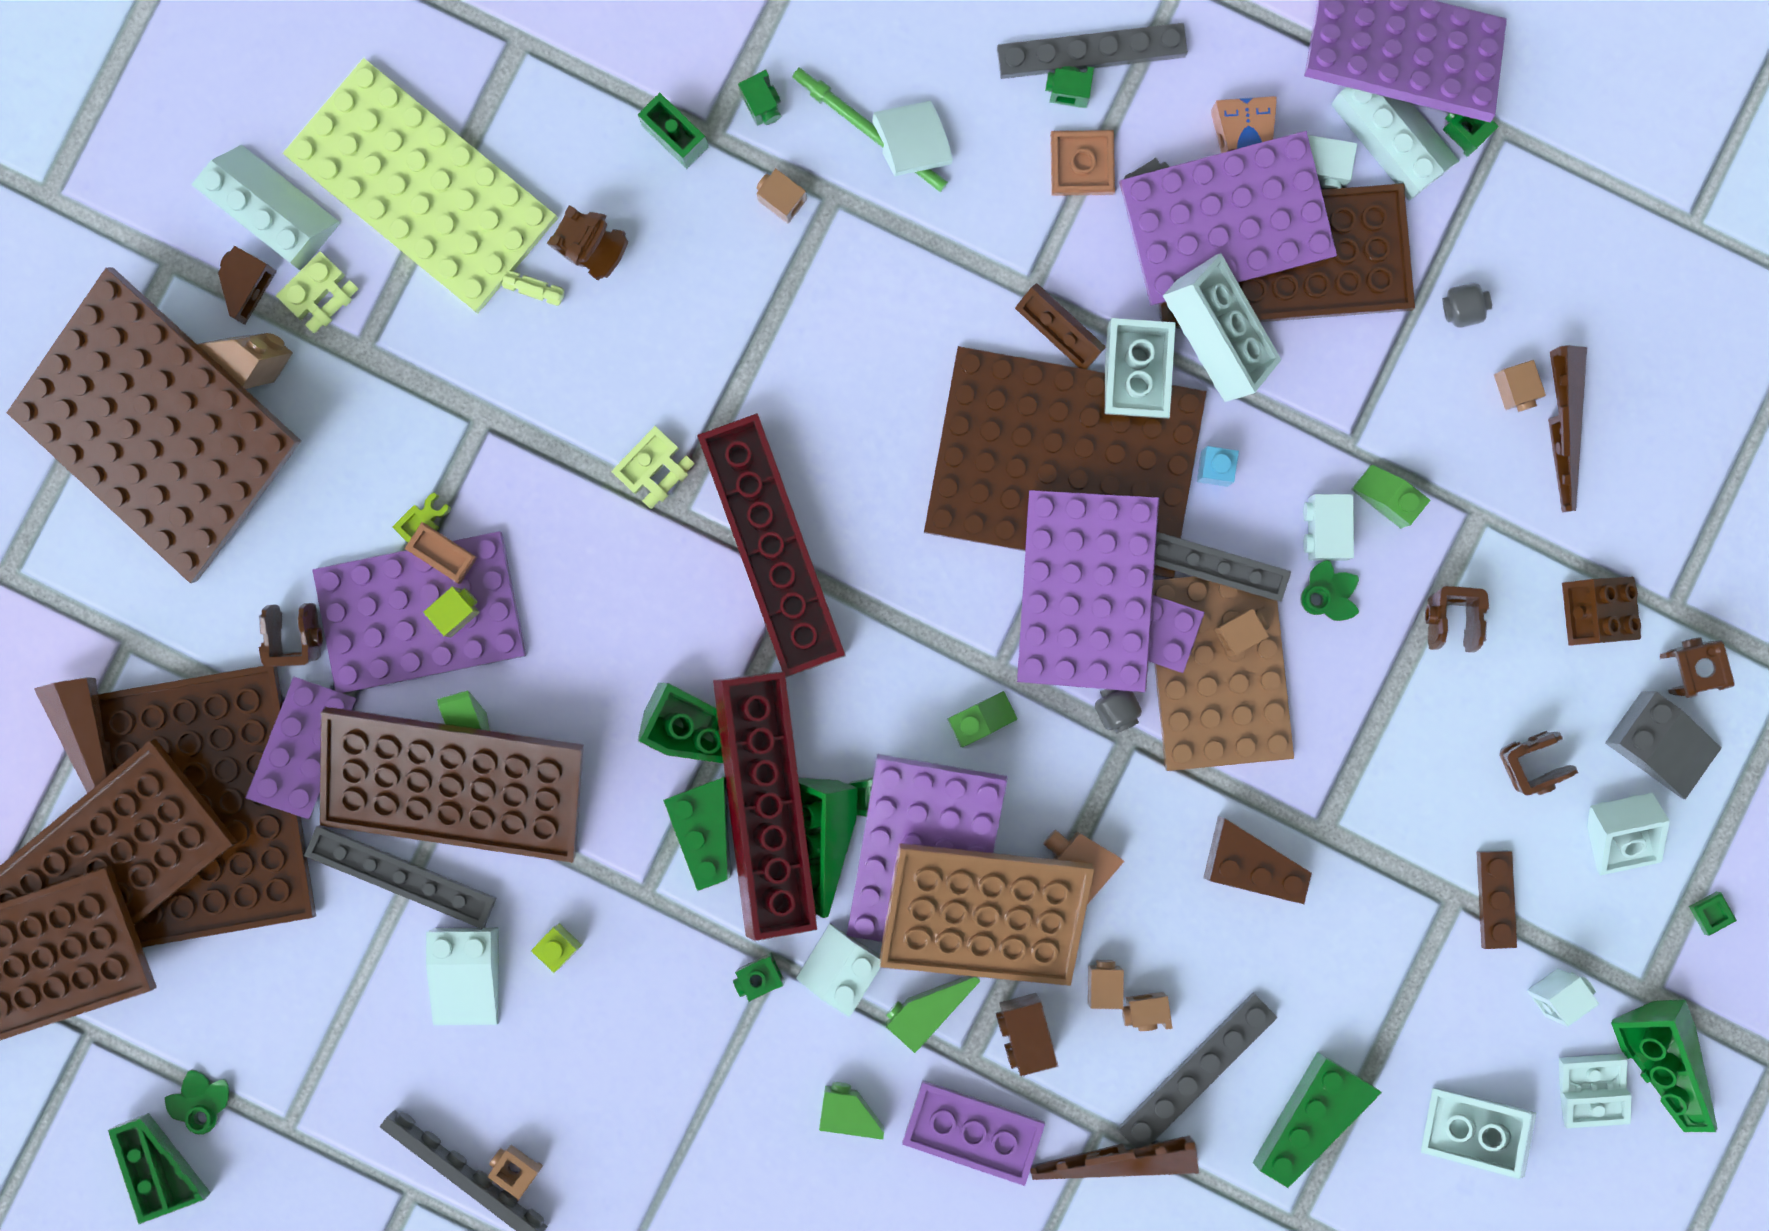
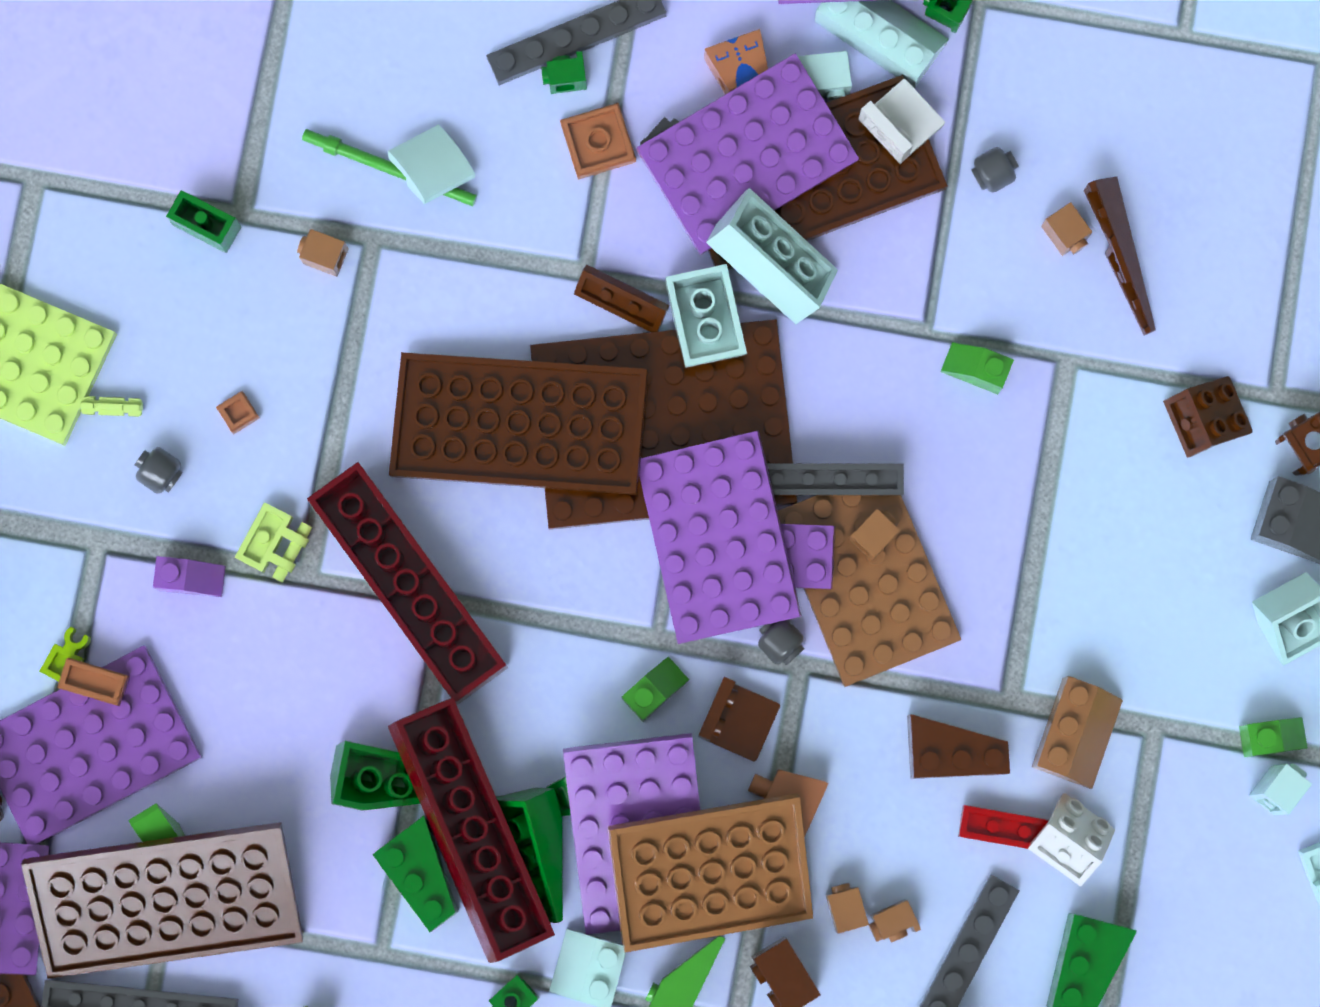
camera: 15 degrees left, 5 degrees down
lime brick [423,586,480,638] -> none
reddish brown piece [547,205,629,281] -> none
green brick [738,69,781,126] -> none
medium azure brick [1196,446,1239,487] -> none
green plate [1300,560,1359,621] -> none
light aqua brick [1303,494,1354,561] -> none
light aqua slope [1420,1088,1537,1180] -> none
reddish brown piece [1425,586,1489,653] -> none
reddish brown plate [1476,851,1517,949] -> none
reddish brown piece [1499,730,1579,796] -> none
none -> dark grey head [134,447,183,494]
none -> medium lavender slope [153,556,226,597]
none -> nougat tile [216,391,260,434]
none -> reddish brown plate [389,352,649,495]
none -> reddish brown bracket [698,677,780,762]
none -> white bracket [859,79,945,164]
none -> red plate [958,805,1049,849]
none -> white bracket [1028,793,1115,886]
none -> medium nougat slope [1032,676,1123,789]
none -> bright green slope [1239,717,1308,758]

